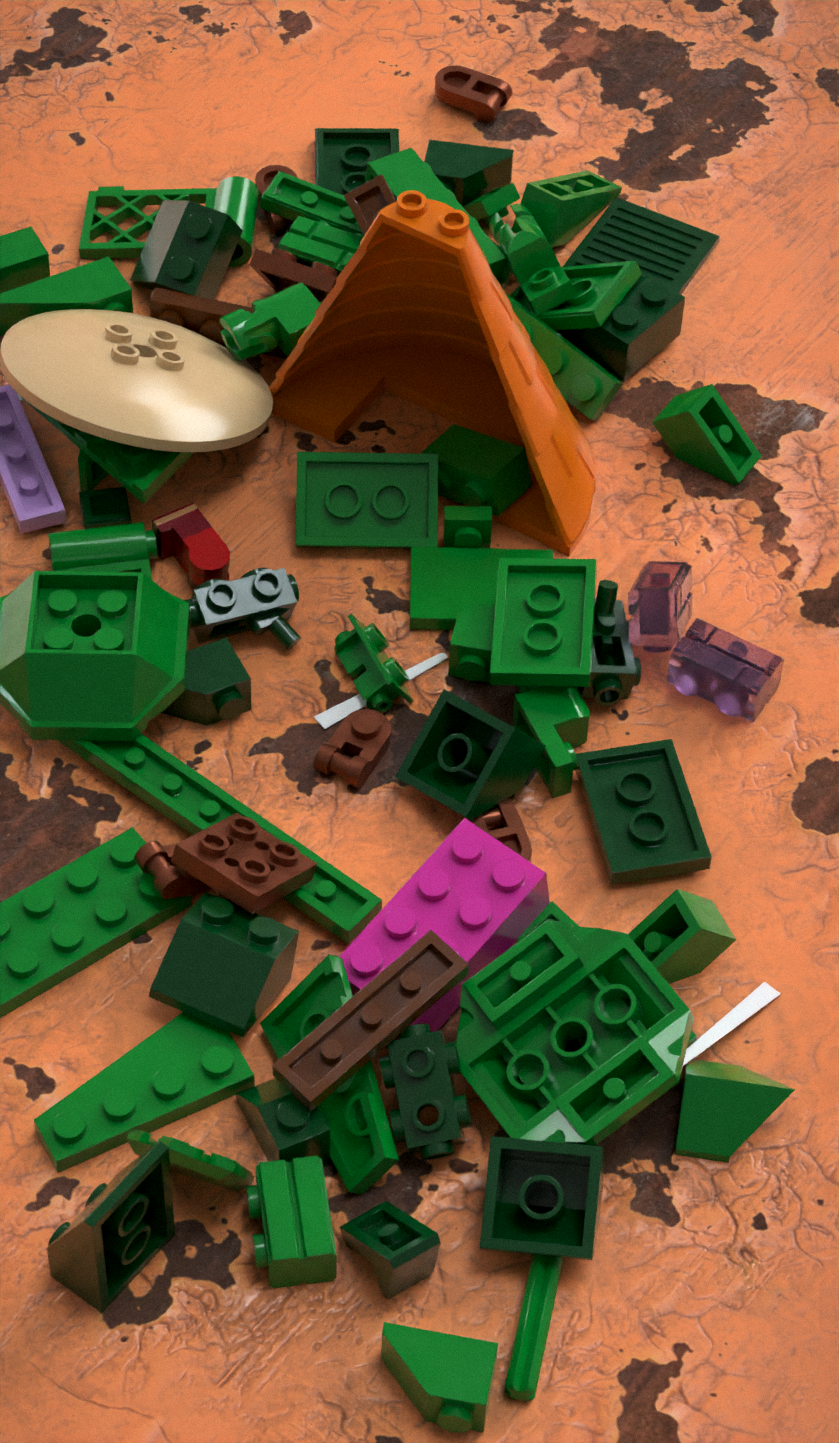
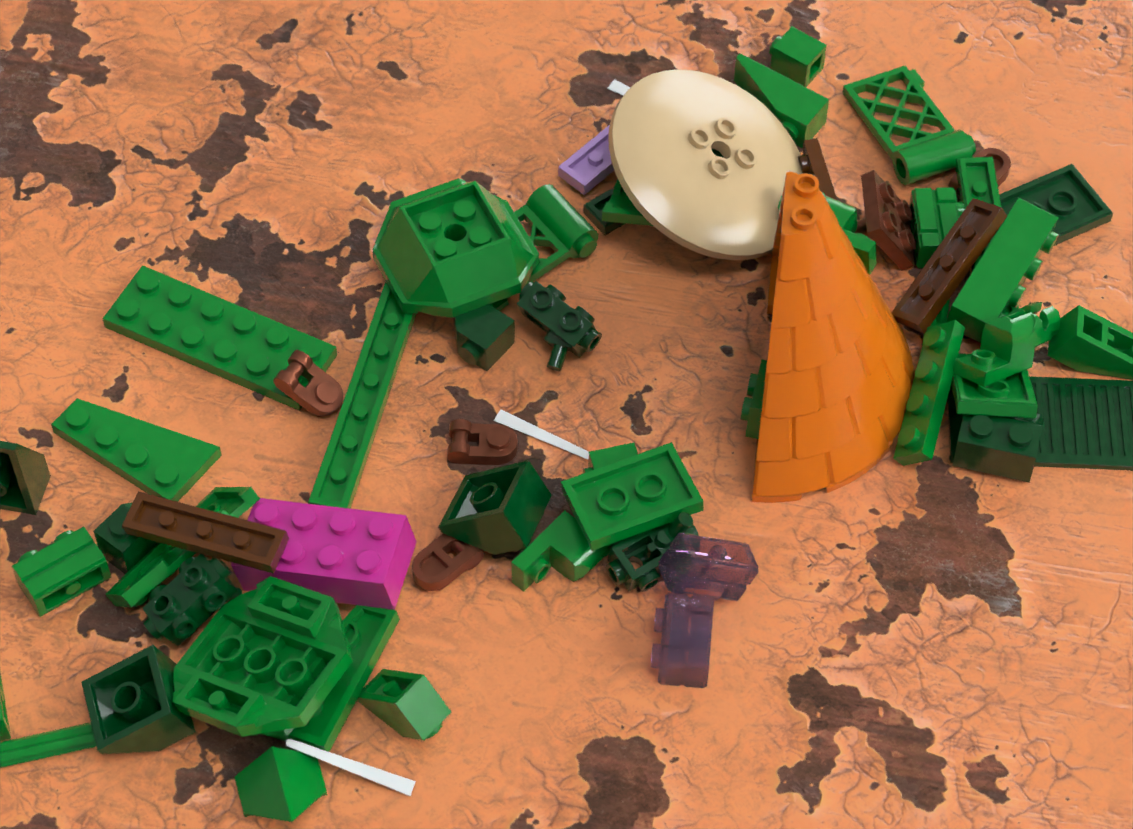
camera: 65 degrees right, 5 degrees up
green tile [127,1129,254,1192] -> none
dark green slope [130,200,243,300] -> none
dark green slope [149,892,299,1037] -> none
leg [152,503,230,590] -> none
copper plate [171,813,317,914] -> none
green plate [296,452,438,549] -> none
green hinge [334,614,414,713] -> none
dark green slope [340,1201,441,1299] -> none
green tile [410,547,553,630] -> none
dark green slope [424,139,514,207] -> none
green plate [443,506,492,548] -> none
green plate [463,183,521,225] -> none
dark green plate [575,739,712,885] -> none
green slope [652,384,761,485] -> none

